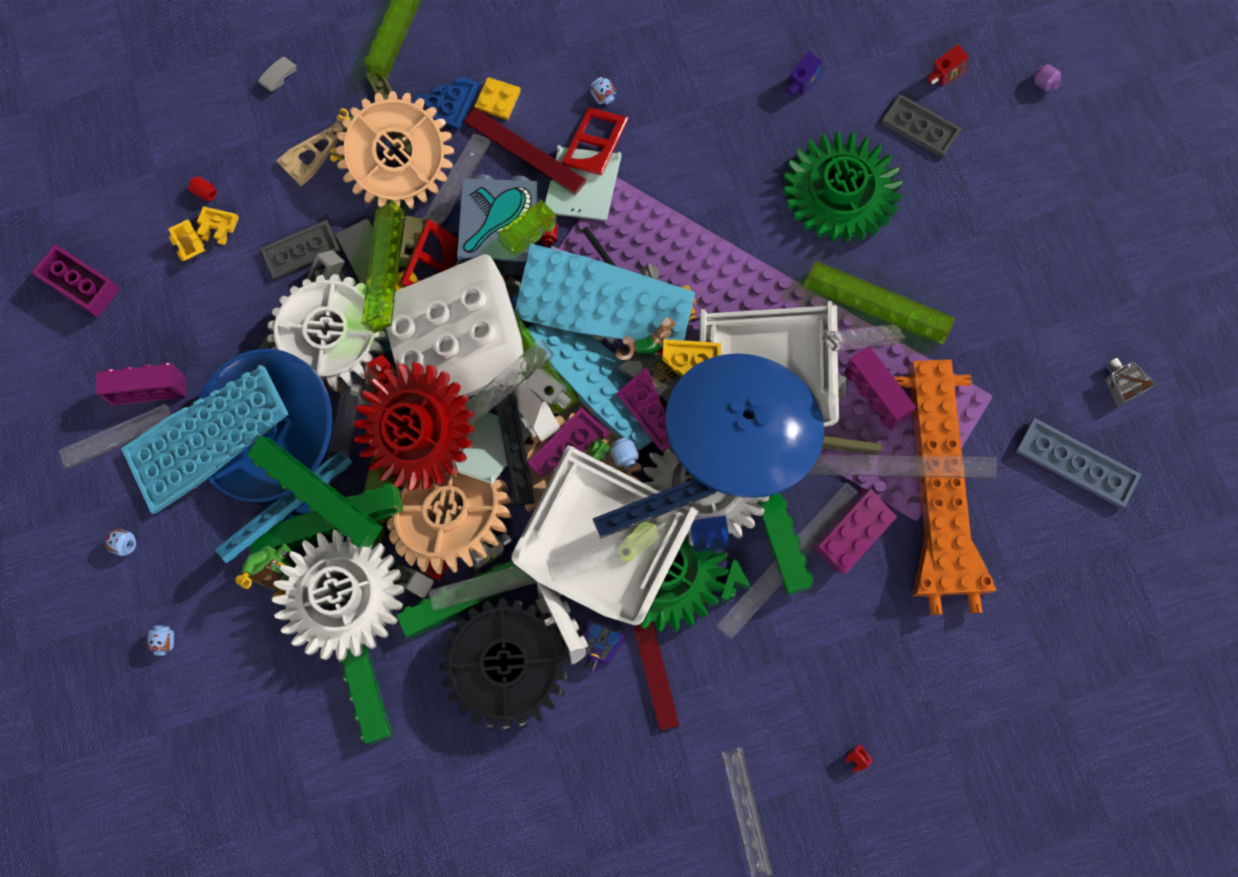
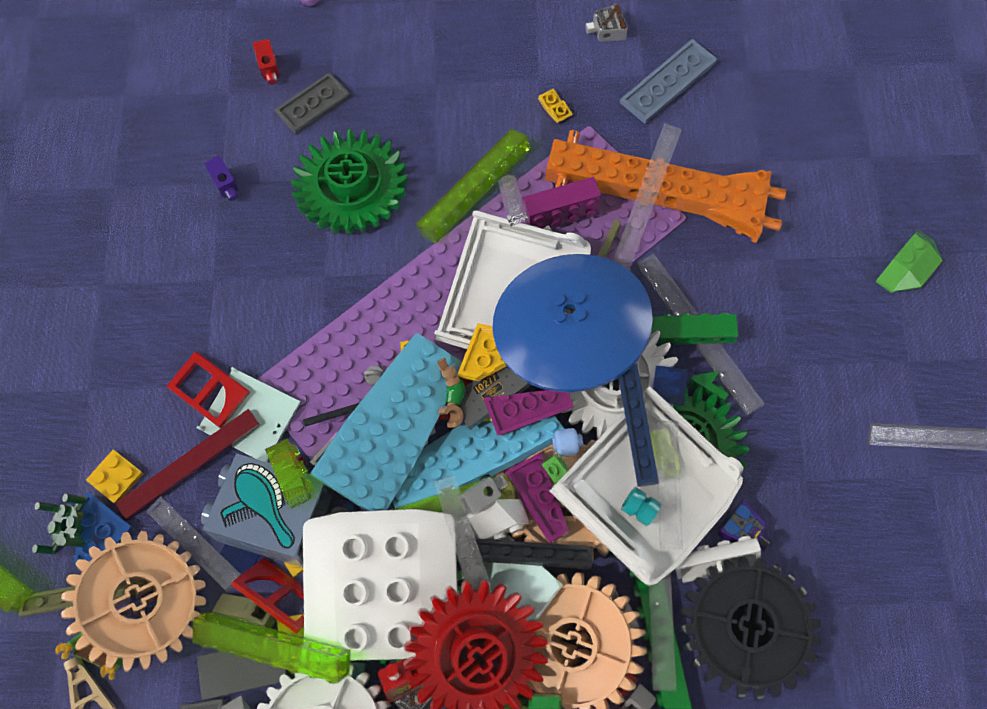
camera: 75 degrees left, 5 degrees down
light blue head [590,77,616,105] -> none
dark red tile [633,622,680,731] -> none
magenta brick [810,489,897,574] -> none
red tile [845,744,873,773] -> none
none -> dark green plate [32,494,87,554]
none -> yellow slope [538,88,573,123]
none -> teal wheel [621,487,662,527]
none -> bright green wedge [875,230,943,293]

